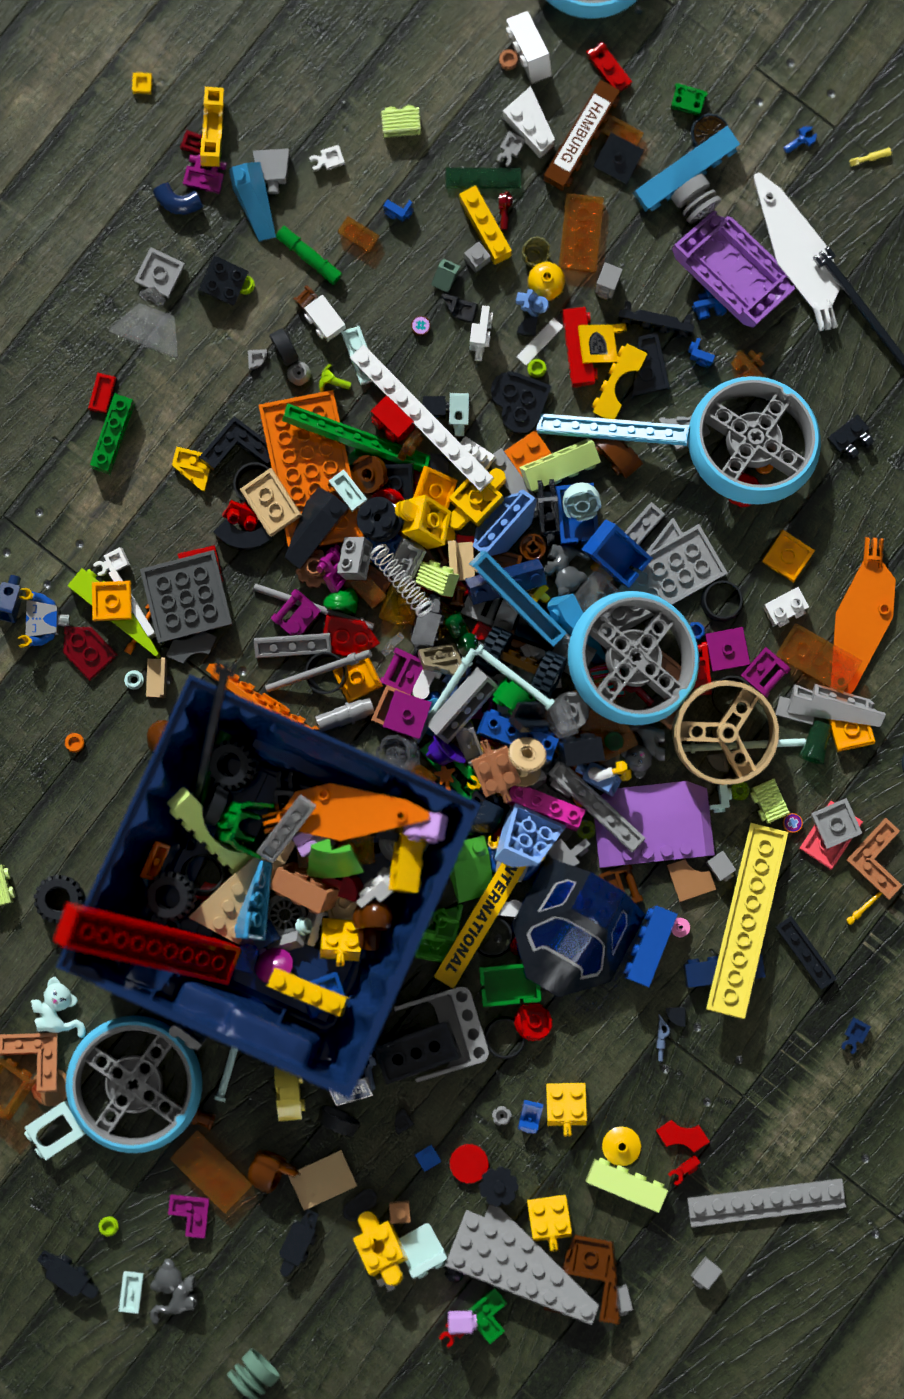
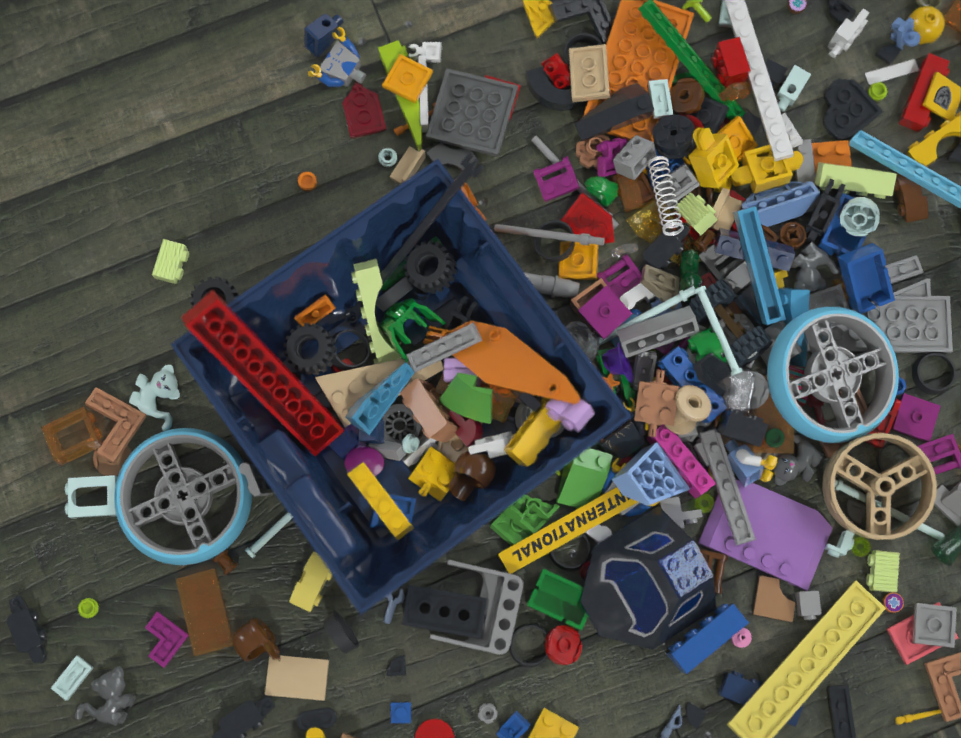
camera: 30 degrees right, 5 degrees down
light grey tile [254,633,332,658] -> none
slope [329,1077,373,1106] -> none

